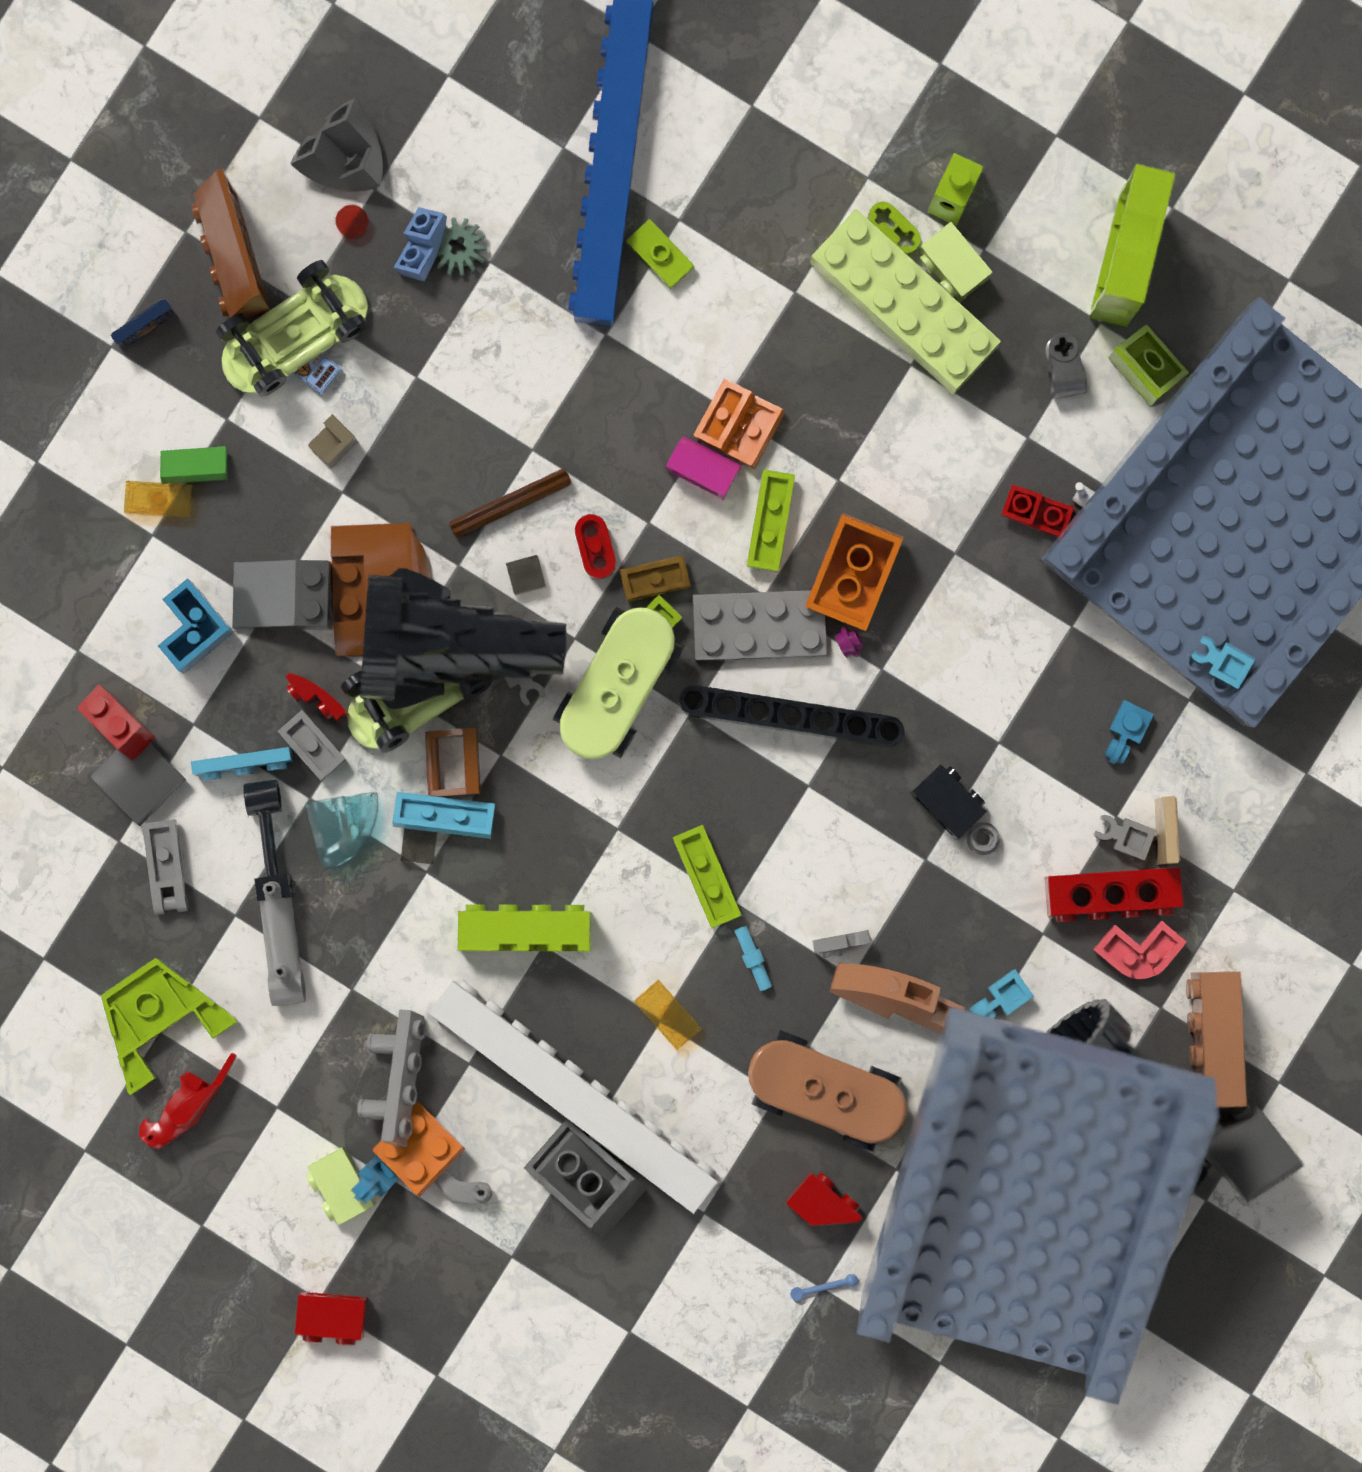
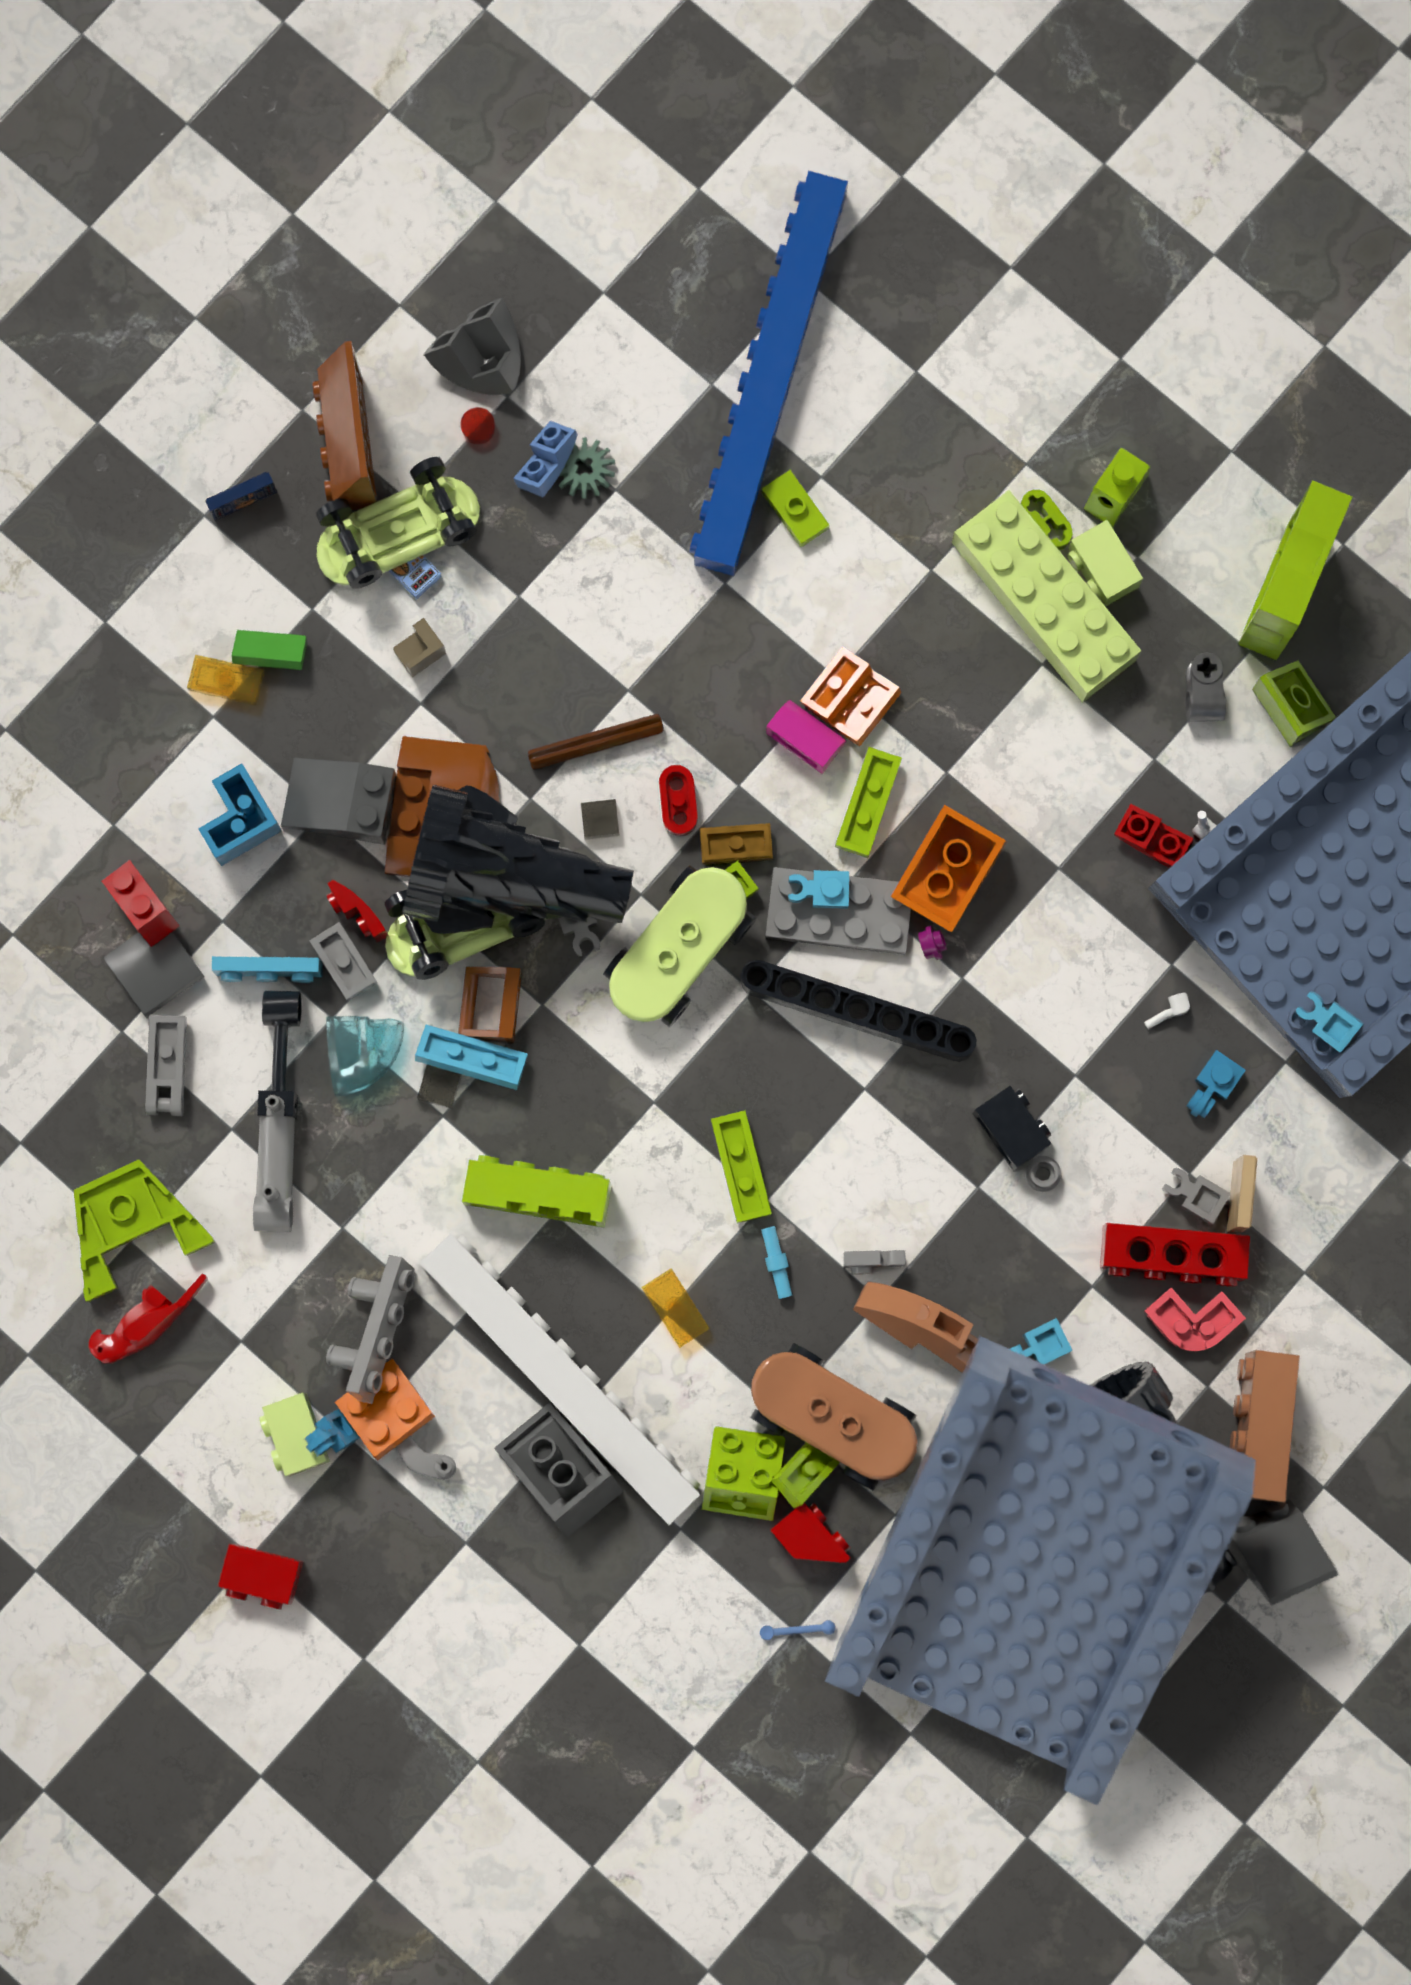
camera: 10 degrees right, 5 degrees down
none -> lime bracket [701,1426,785,1521]
none -> lime plate [771,1442,840,1508]
none -> medium azure plate [788,870,849,909]
none -> white hand [1144,993,1190,1030]

